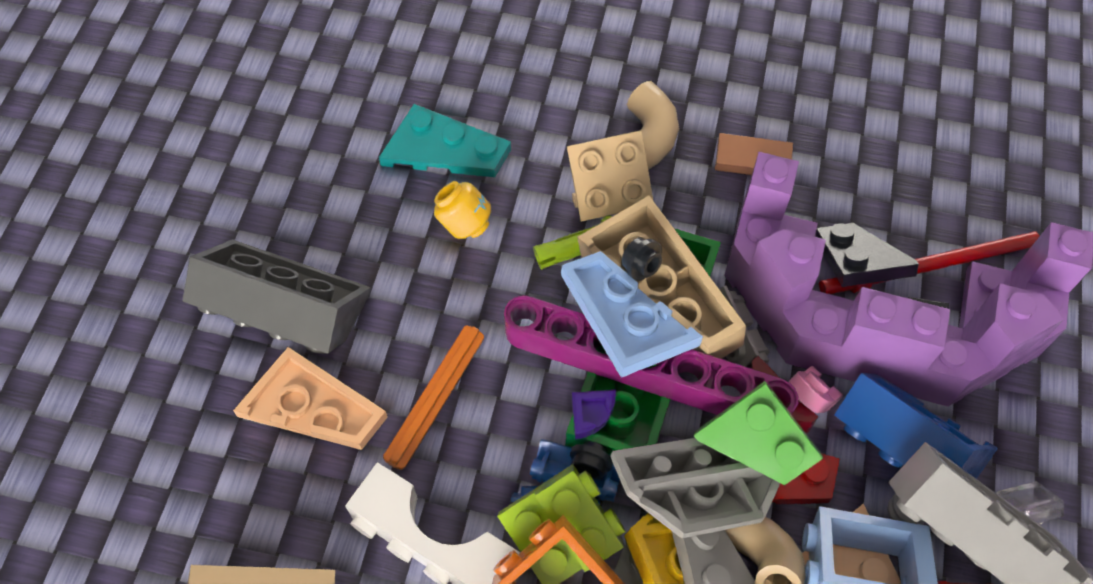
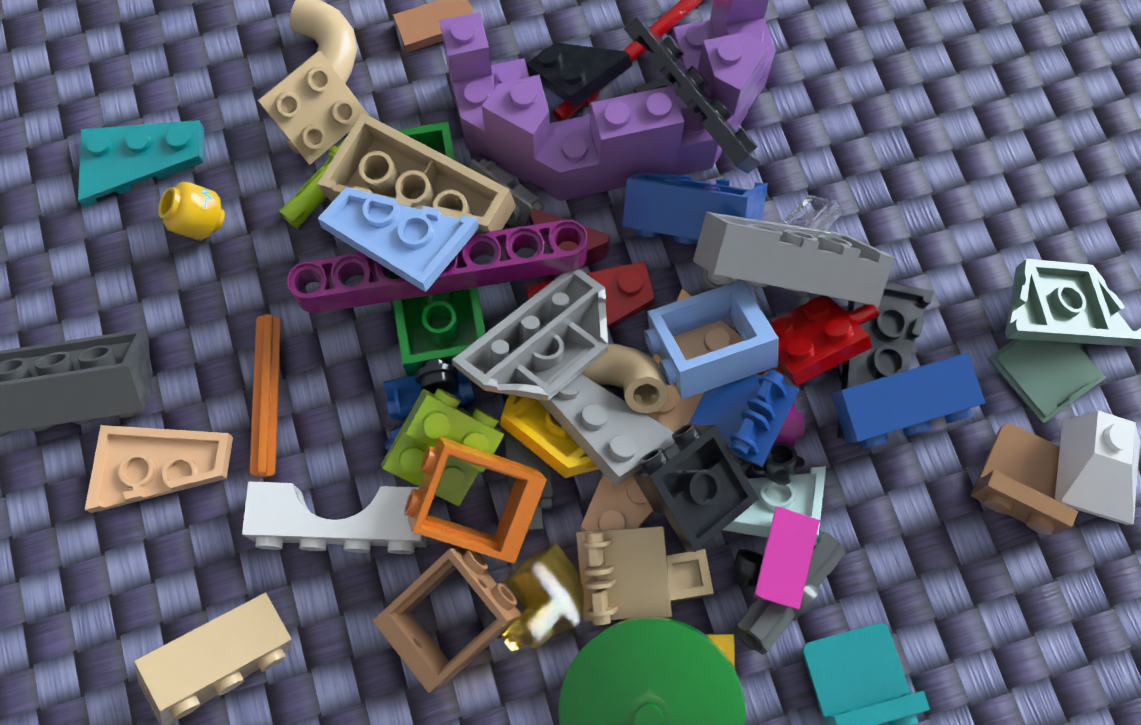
camera: 30 degrees left, 10 degrees up
dark purple tile [572,390,616,439] -> none
black plate [622,238,662,281] -> none
wing [694,381,823,485] -> none
bright pink plate [788,366,843,414] -> none
none -> black wing [624,17,761,174]

